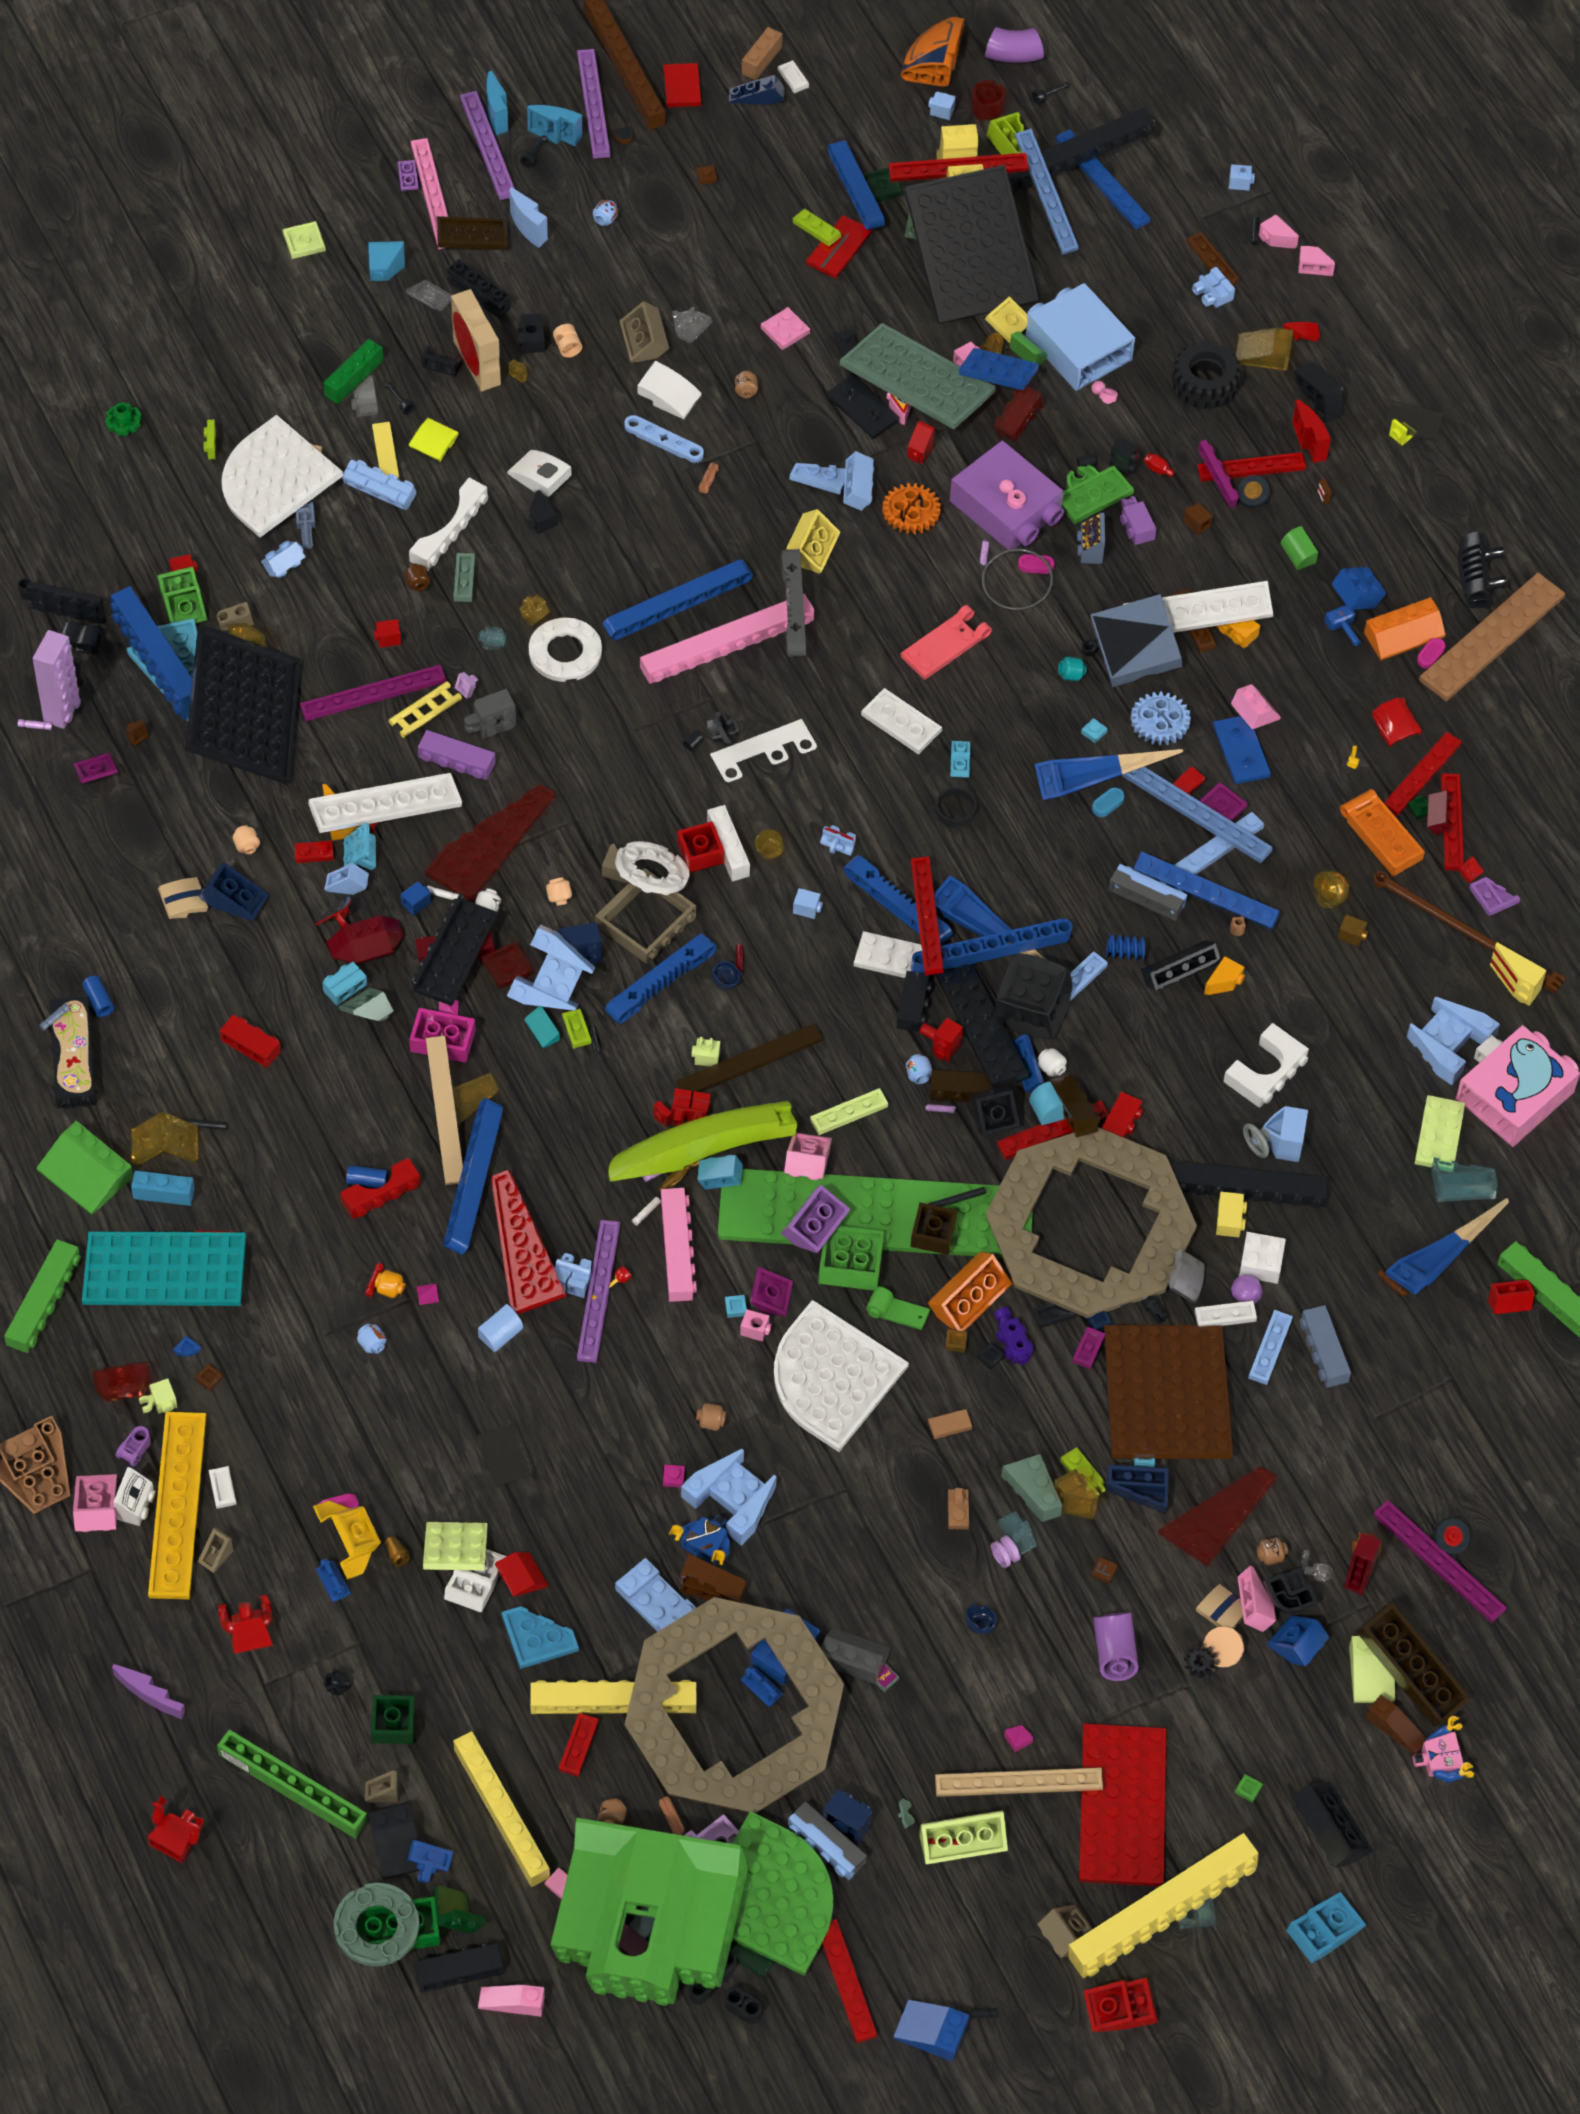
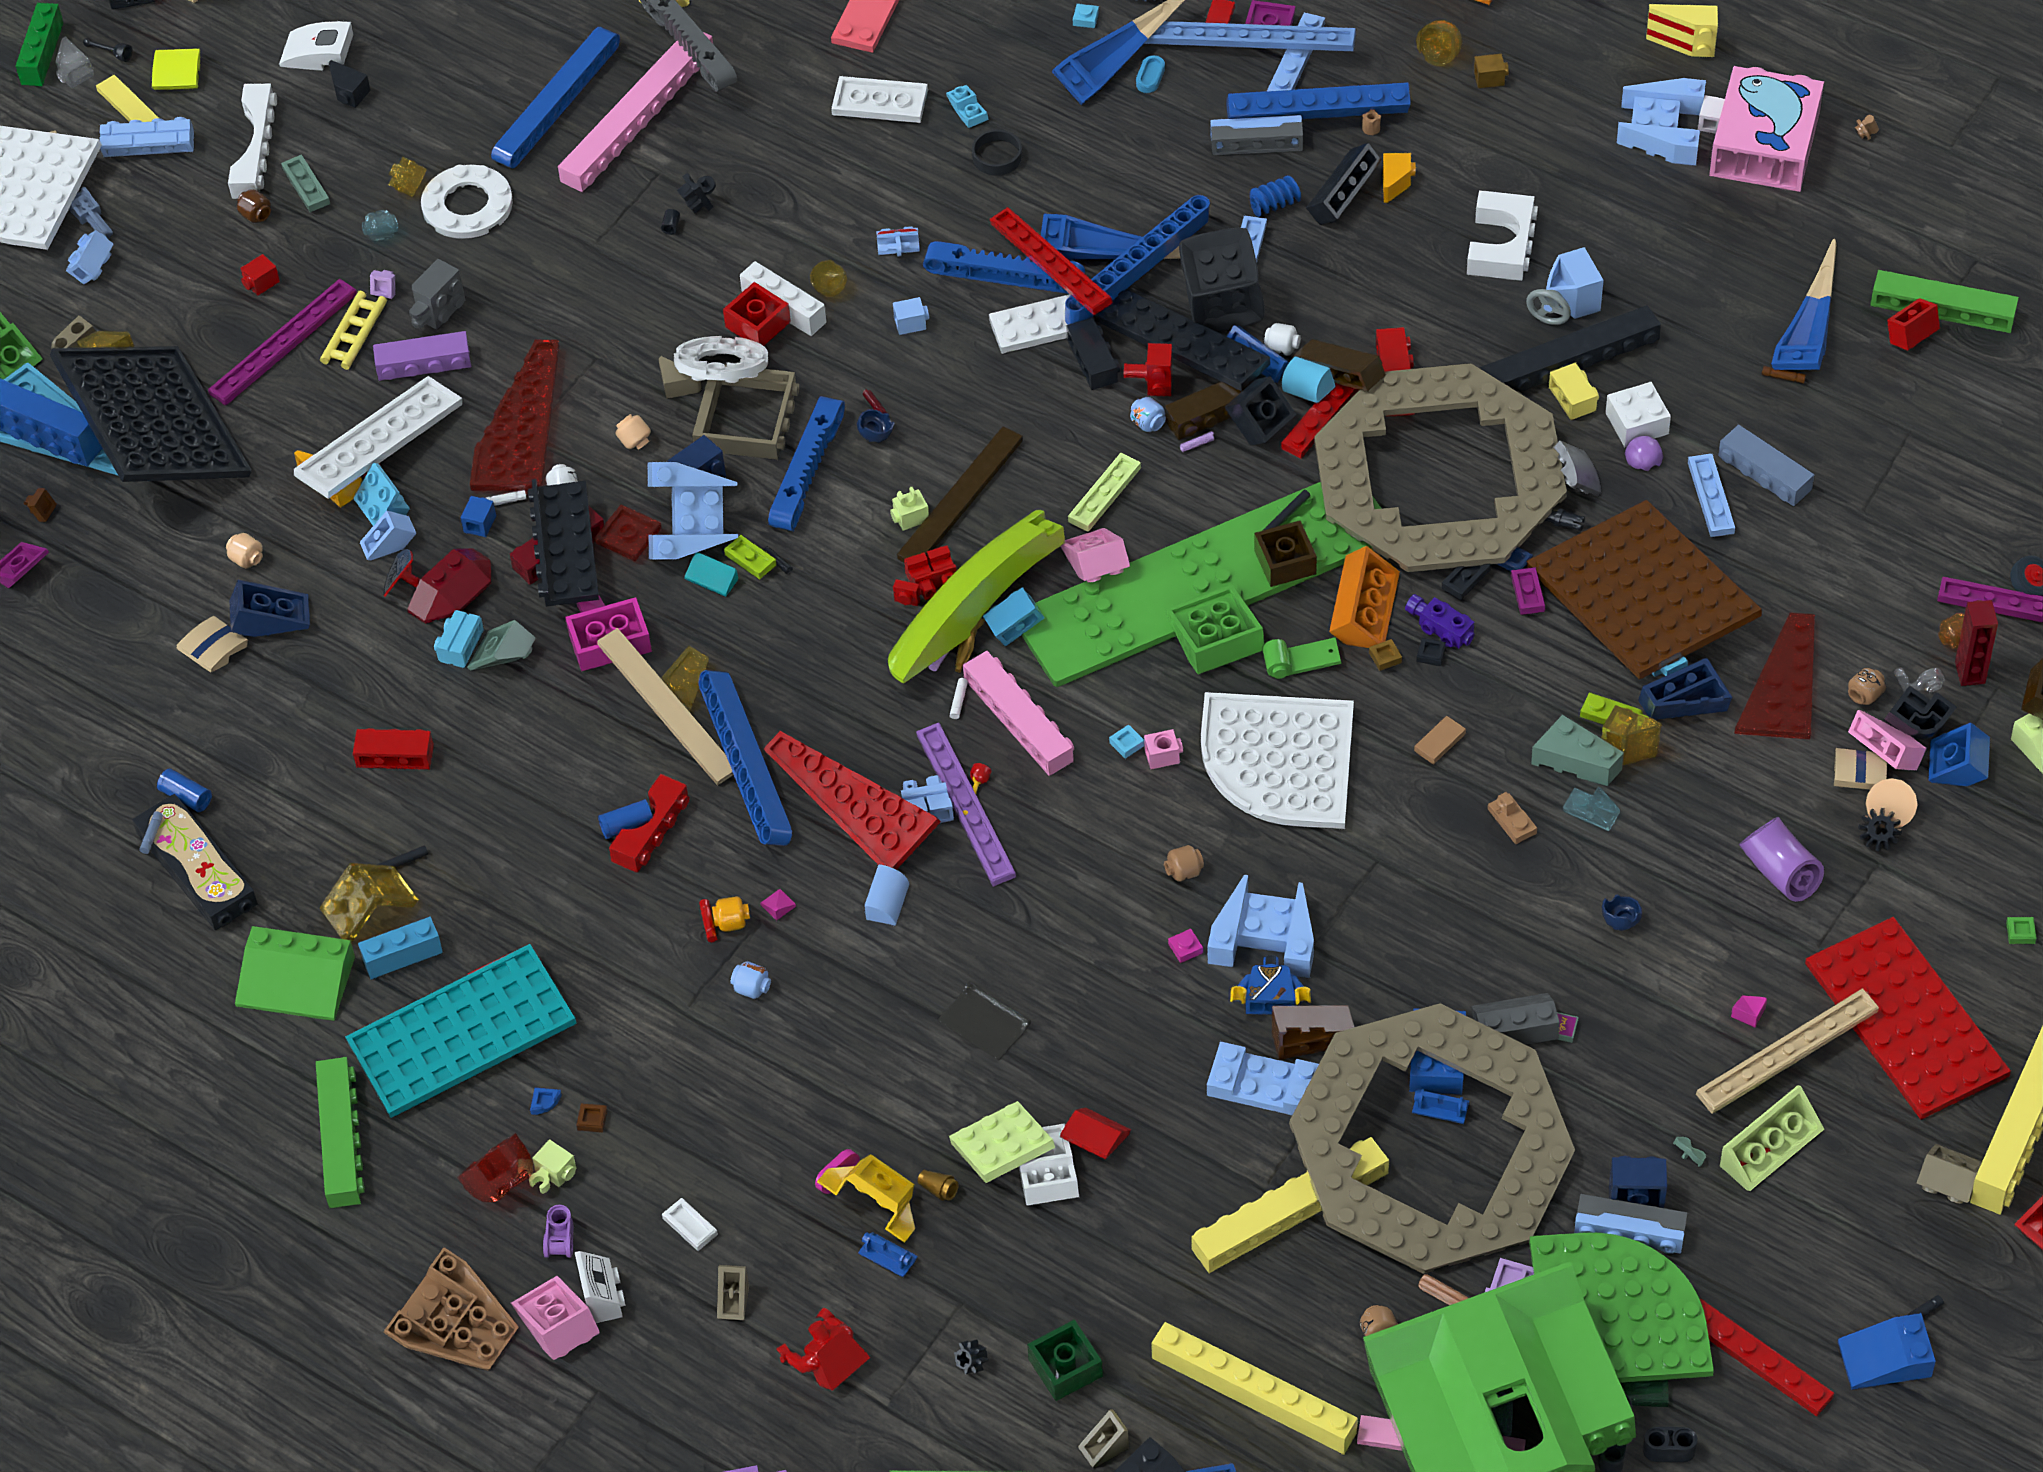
camera: 25 degrees left, 5 degrees down
yellow plate [148,1412,206,1599] -> none
red plate [294,841,333,863] -> none
dark azure plate [501,1606,579,1669] -> none
red plate [559,1713,599,1777] -> none
white piece [710,719,817,782] -> none
magenta slope [750,1267,793,1317] -> none
medium lavender slope [781,1184,850,1253] -> none
lavender wheel [991,1535,1020,1568] -> none
reddish brown tile [1091,1557,1118,1584] -> none
white plate [1194,1301,1257,1327] -> none
reddish brown hinge [1373,871,1566,993] -> none
yellowish green plate [1414,1095,1465,1172] -> none
clear light blue wedge [1431,1157,1498,1202] -> none

